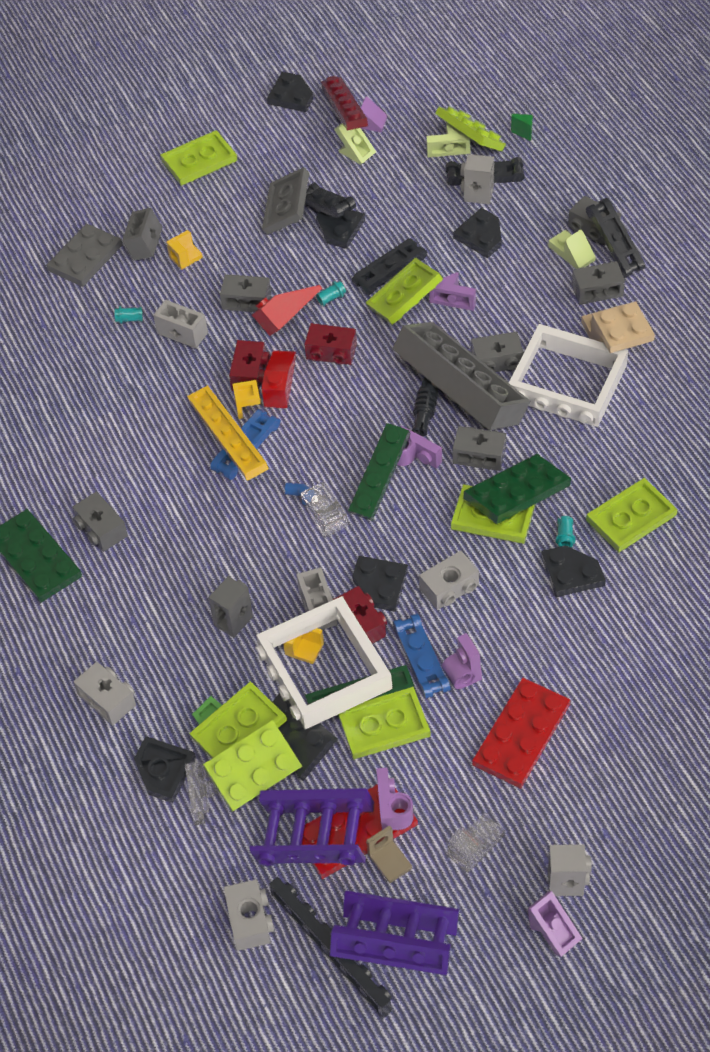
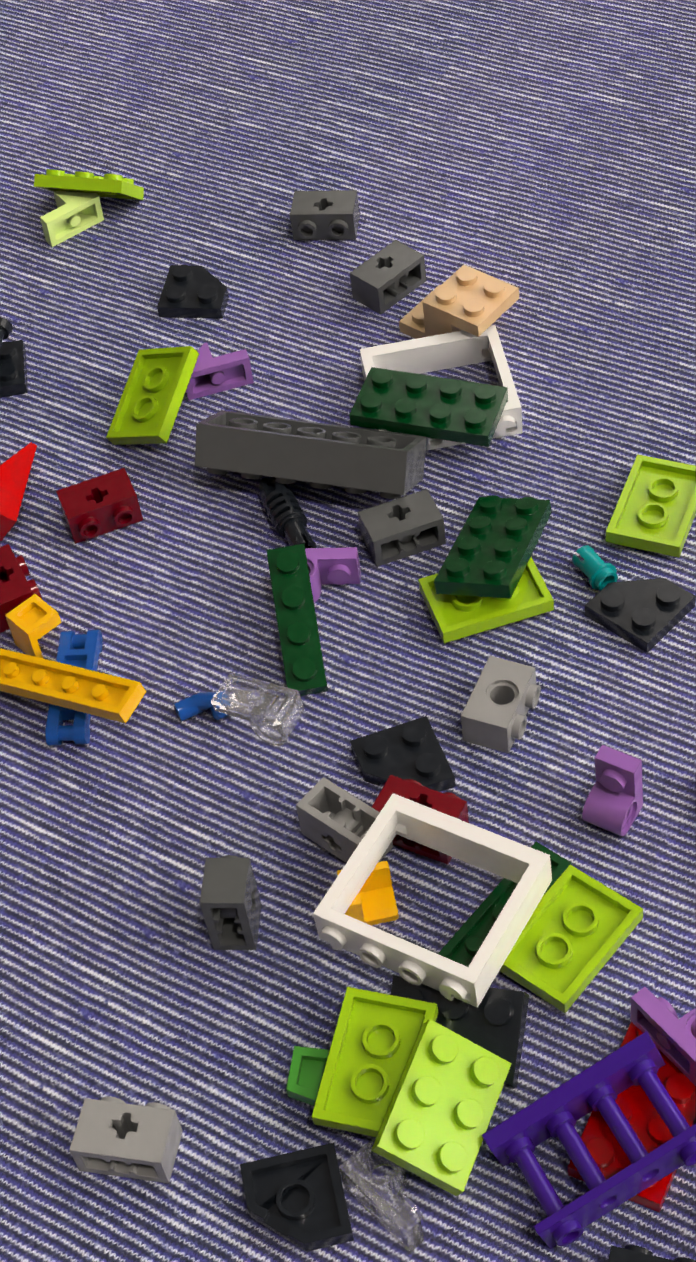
camera: 30 degrees left, 5 degrees down
red slope [262,350,297,408] -> none
teal pin [316,281,346,306] -> none
black plate [352,238,428,295] -> none
blue plate [393,613,451,699] -> none
black plate [445,157,525,186] -> none
light grey brick [461,154,494,204] -> none
dark grey brick [471,331,524,372] -> none
green slope [511,114,533,141] -> none
yellowish green slope [548,230,596,269] -> none
black plate [586,198,645,278] -> none
none -> dark green plate [349,367,508,447]

